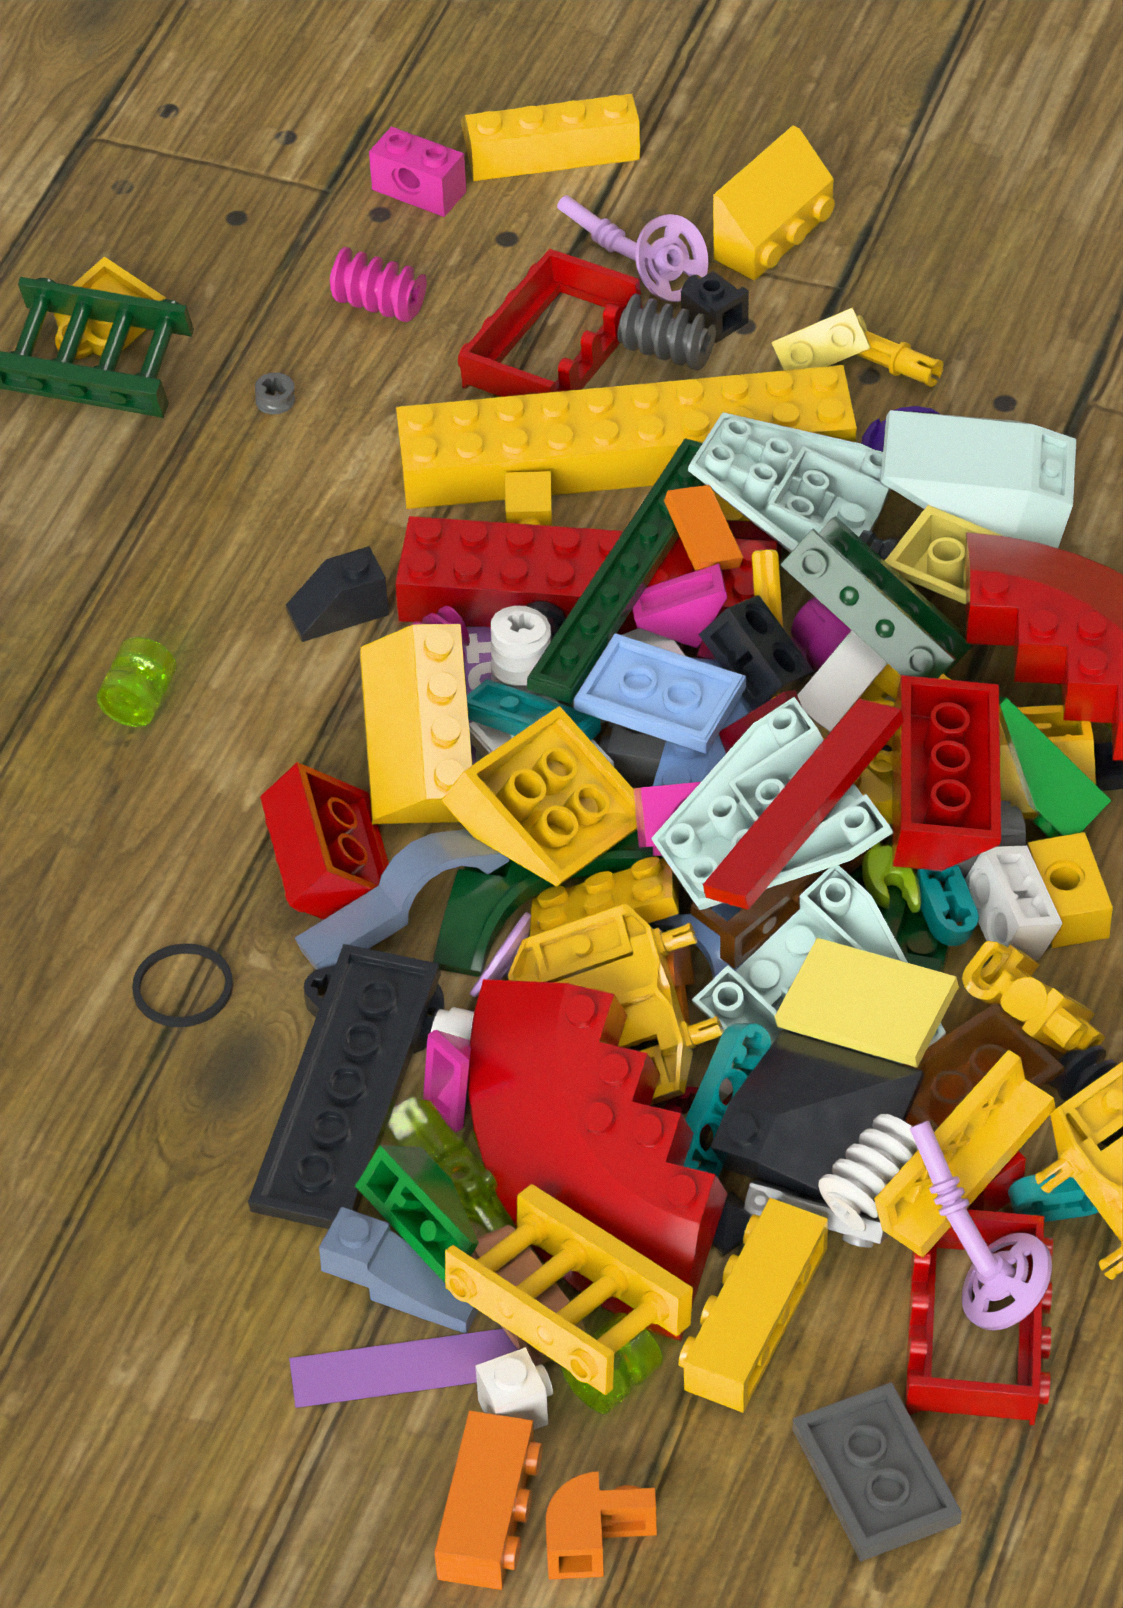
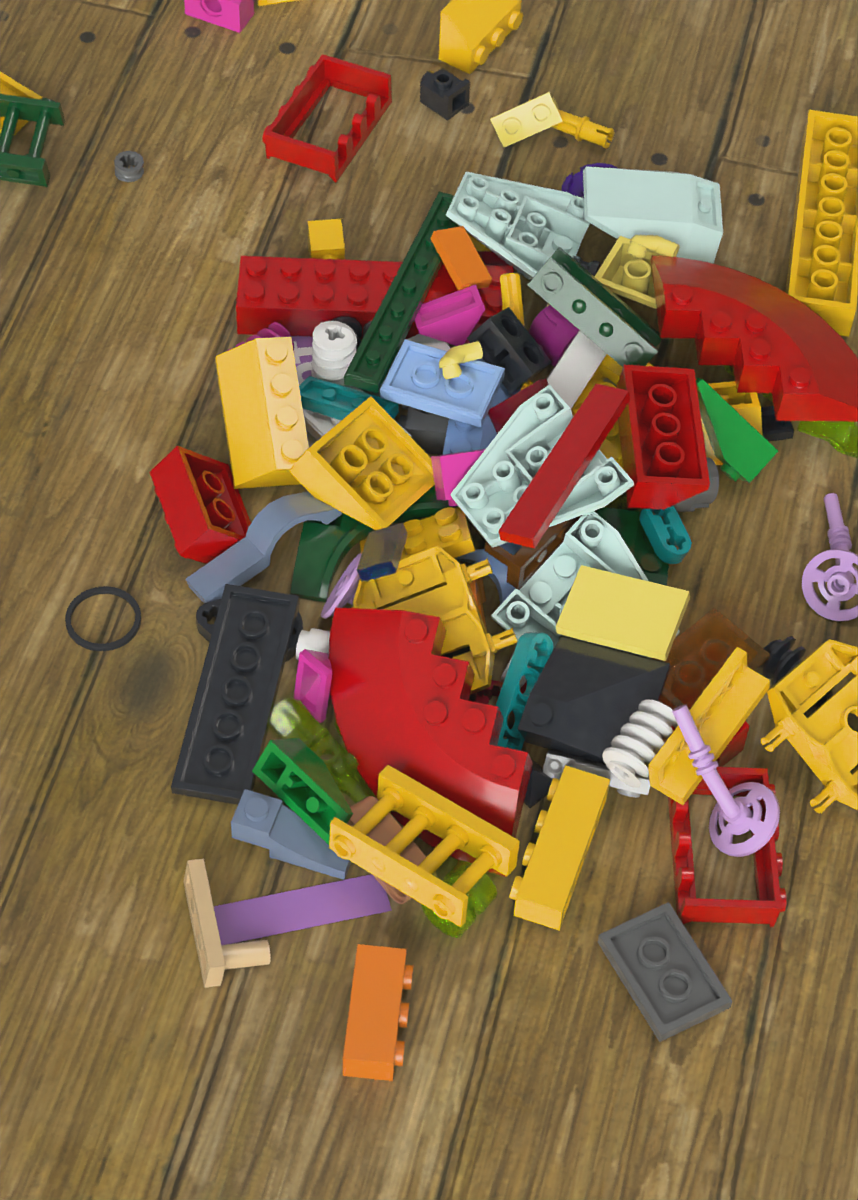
camera: 10 degrees left, 5 degrees up
clear neon green wheel [96,637,177,727] -> none
black slope [286,546,389,642] -> none
dark pink piece [330,247,427,322] -> none
yellow brick [396,365,857,509] -> none
white brick [476,1347,553,1430] -> none
orange brick [546,1471,657,1580] -> none
lavender dish [557,195,708,302] -> none
dark grey piece [618,294,717,370] -> none
lime hand [862,842,921,913] -> none
yellow hips [962,941,1106,1054] -> none
white brick [965,845,1062,961] -> none
teal beam [1008,1174,1099,1222] -> none
yellow brick [1027,832,1113,948] -> none
none -> tan piece [183,859,270,988]
none -> tile [357,523,408,581]
none -> light yellow arm [439,341,483,380]
none -> light yellow arm [627,235,680,259]

